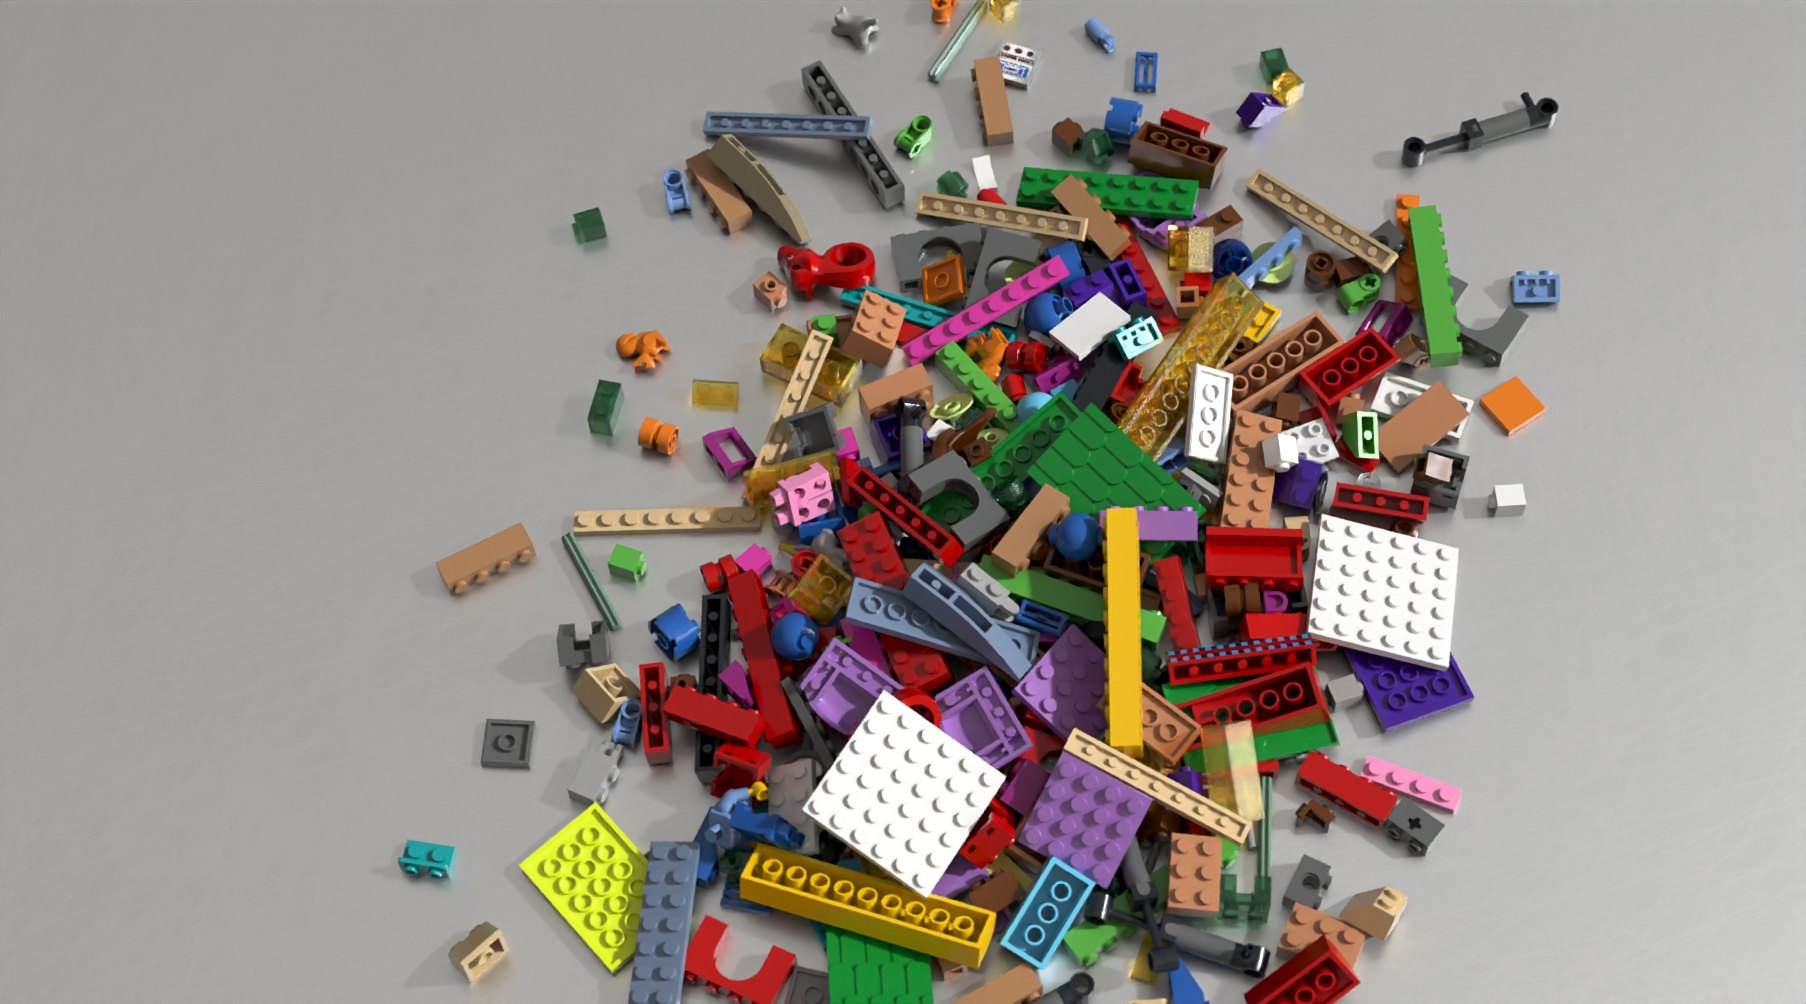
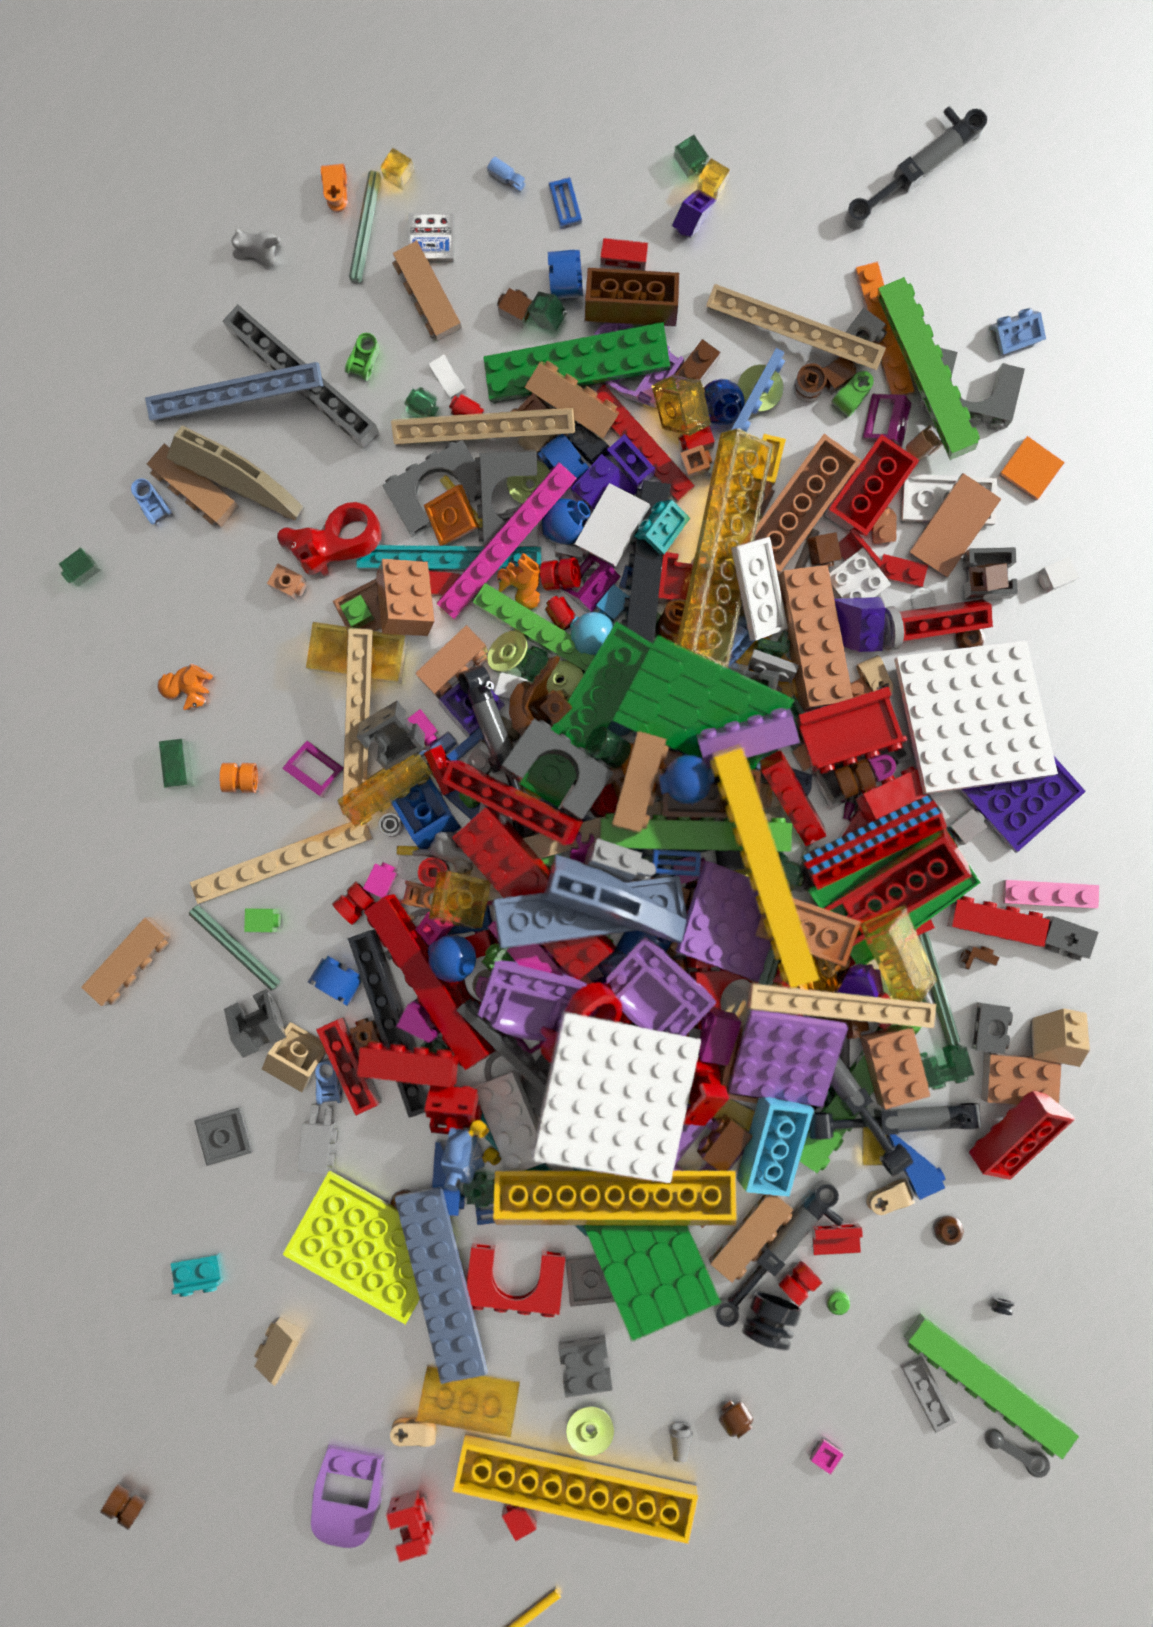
camera: 20 degrees left, 25 degrees up
clear yellow plate [692,379,739,407] -> none
blue hips [728,802,806,852] -> none
bright pink hips [769,462,836,527] -> none
white brick [1262,433,1299,472] -> none
bright green slope [1342,411,1379,459] -> none

